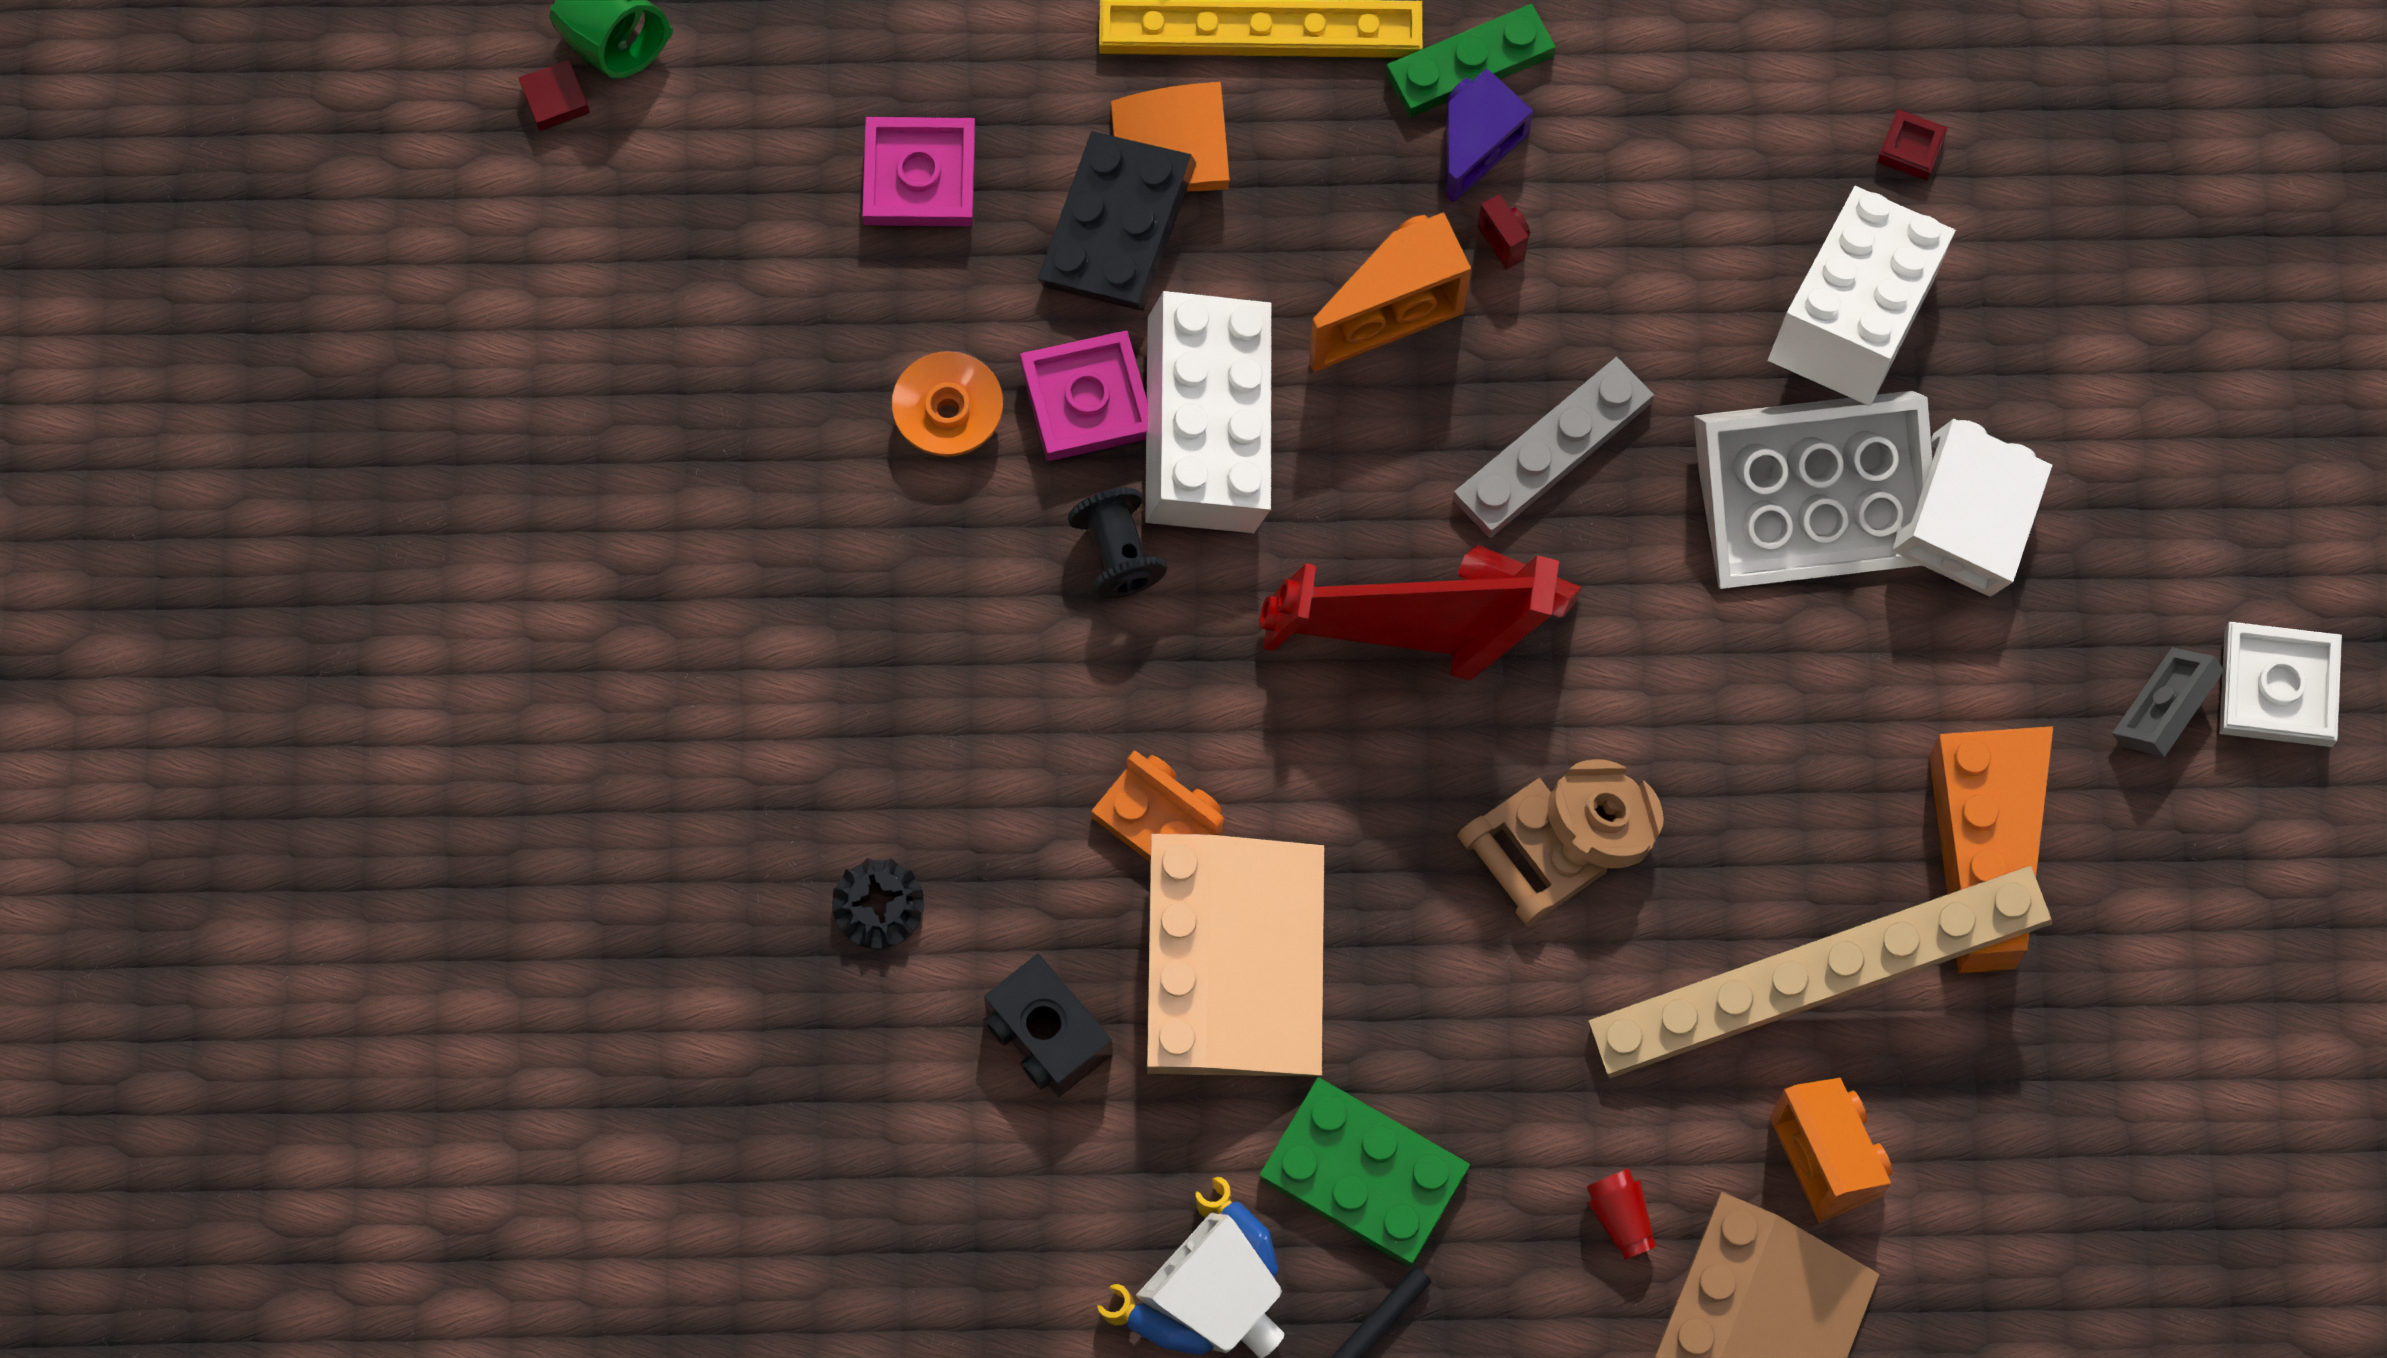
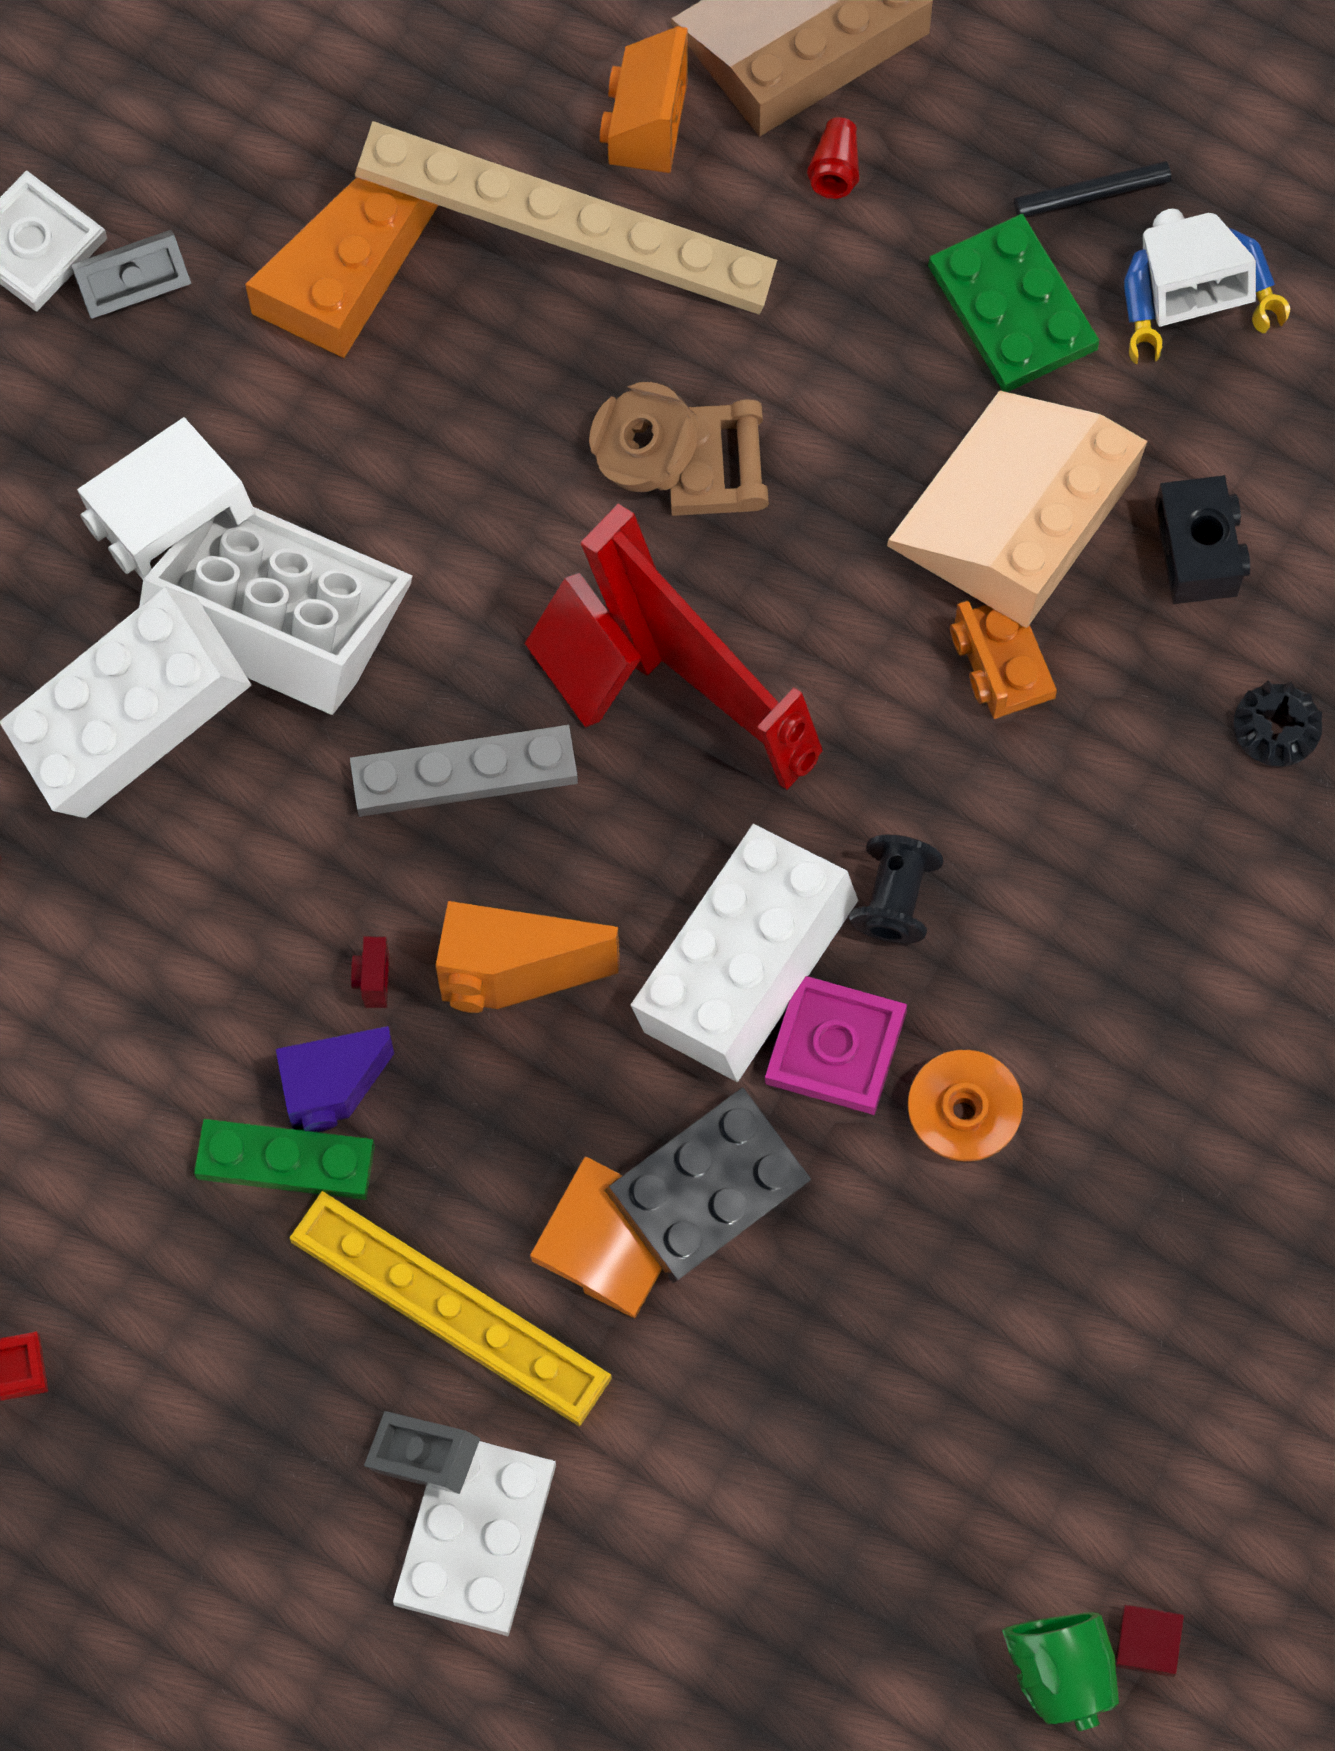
camera: 145 degrees left, 0 degrees up
dark pink plate [862,117,975,226] -> none

